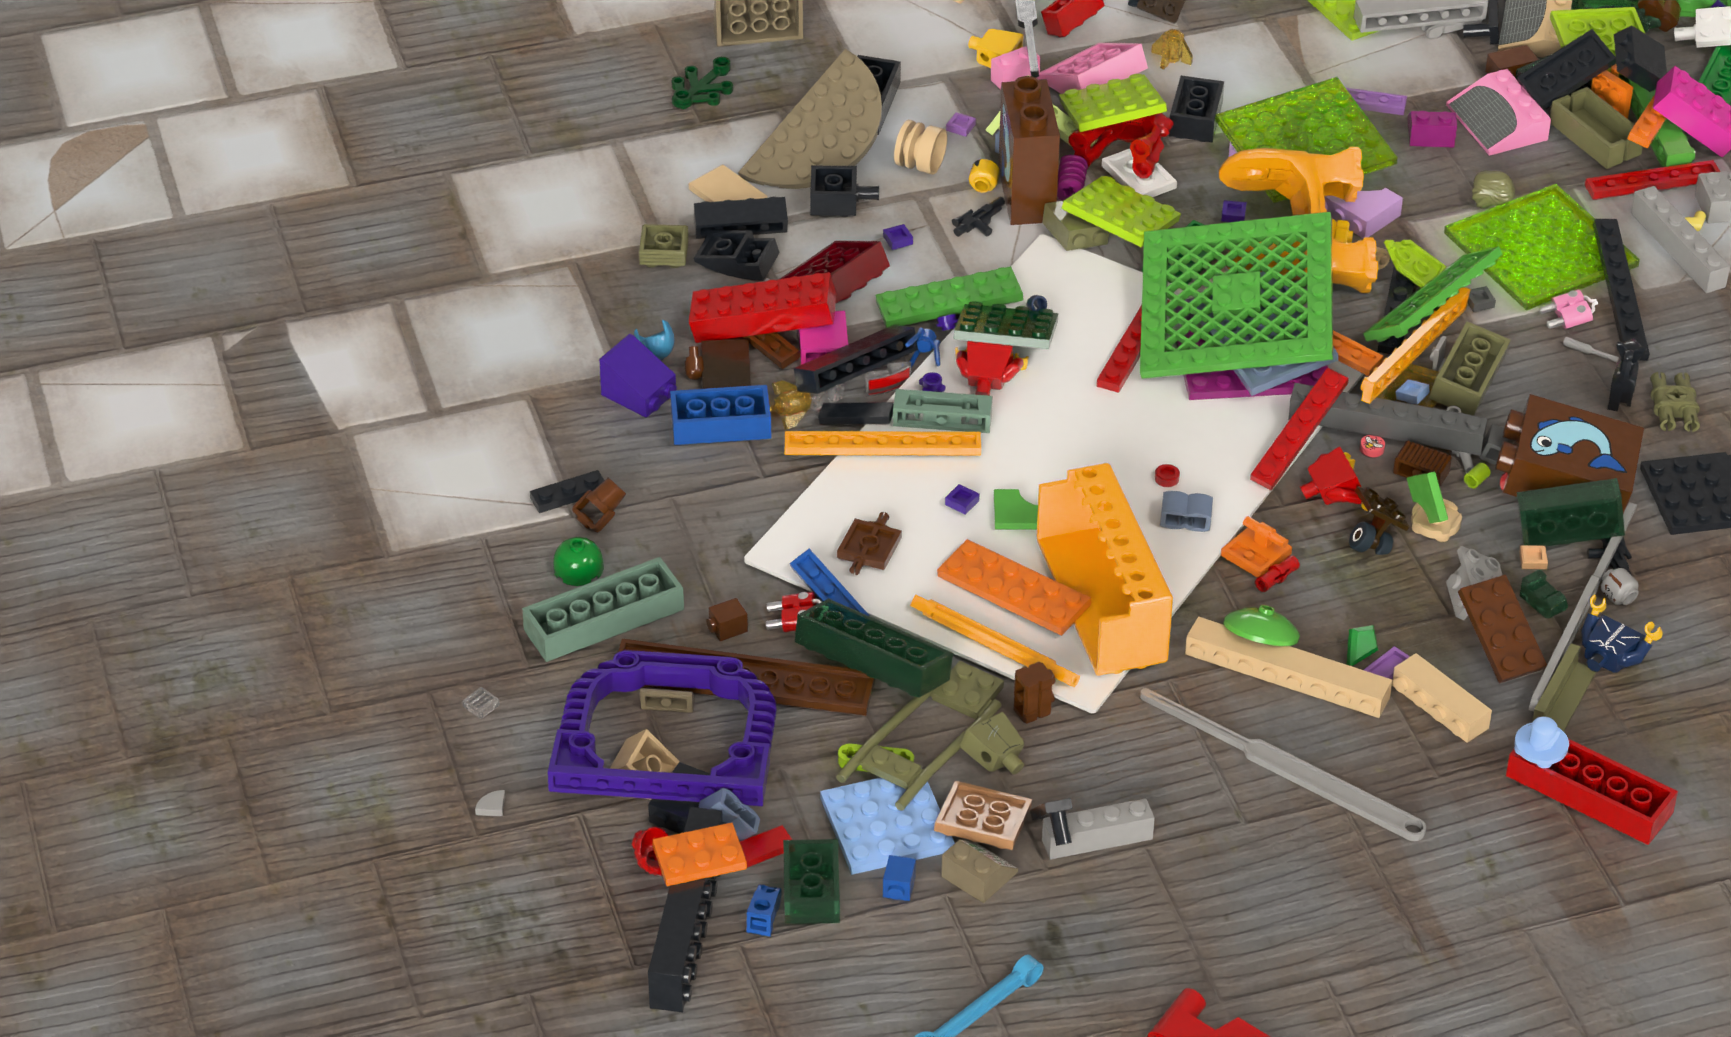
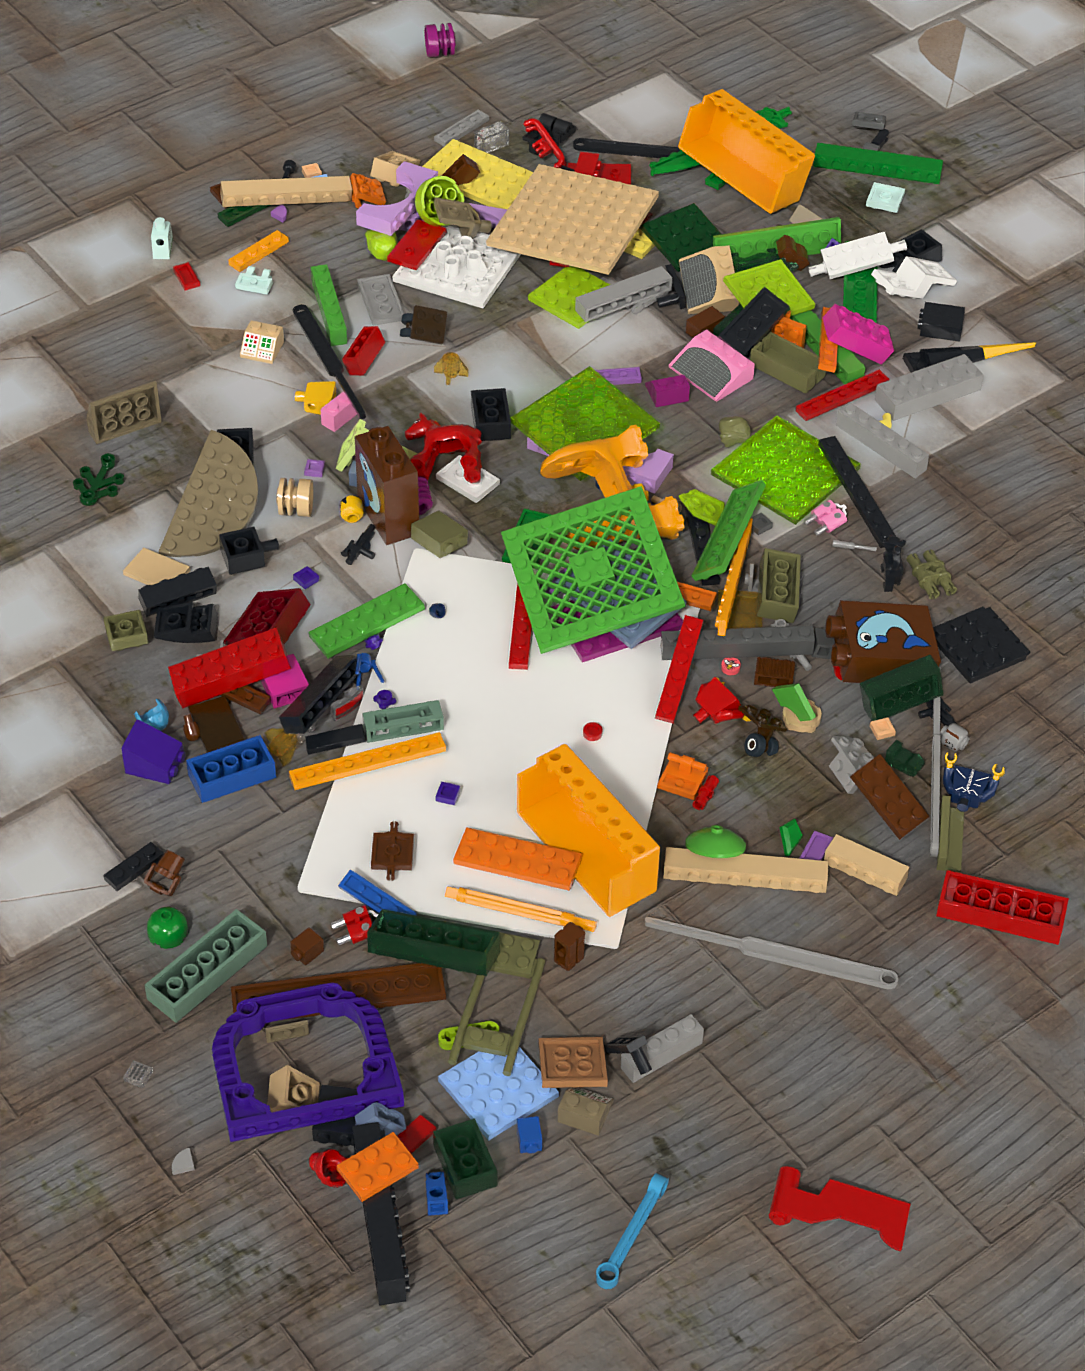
camera: 20 degrees left, 5 degrees up
dark green plate [953,301,1059,349] -> none
red torso [955,341,1029,396] -> none
olive torso [959,712,1024,775] -> none
bright green tile [994,489,1038,530] -> none
bright pink slope [1037,43,1148,94] -> none
lime plate [1059,74,1167,132] -> none
lime plate [1061,176,1181,247] -> none
sand blue brick [1160,491,1213,532] -> none
dark purple plate [1221,200,1247,222] -> none
light blue plate [1396,379,1430,404] -> none
lime hinge [1464,462,1491,489] -> none
light blue plate [1514,717,1569,768] -> none
black brick [1614,25,1667,92] -> none

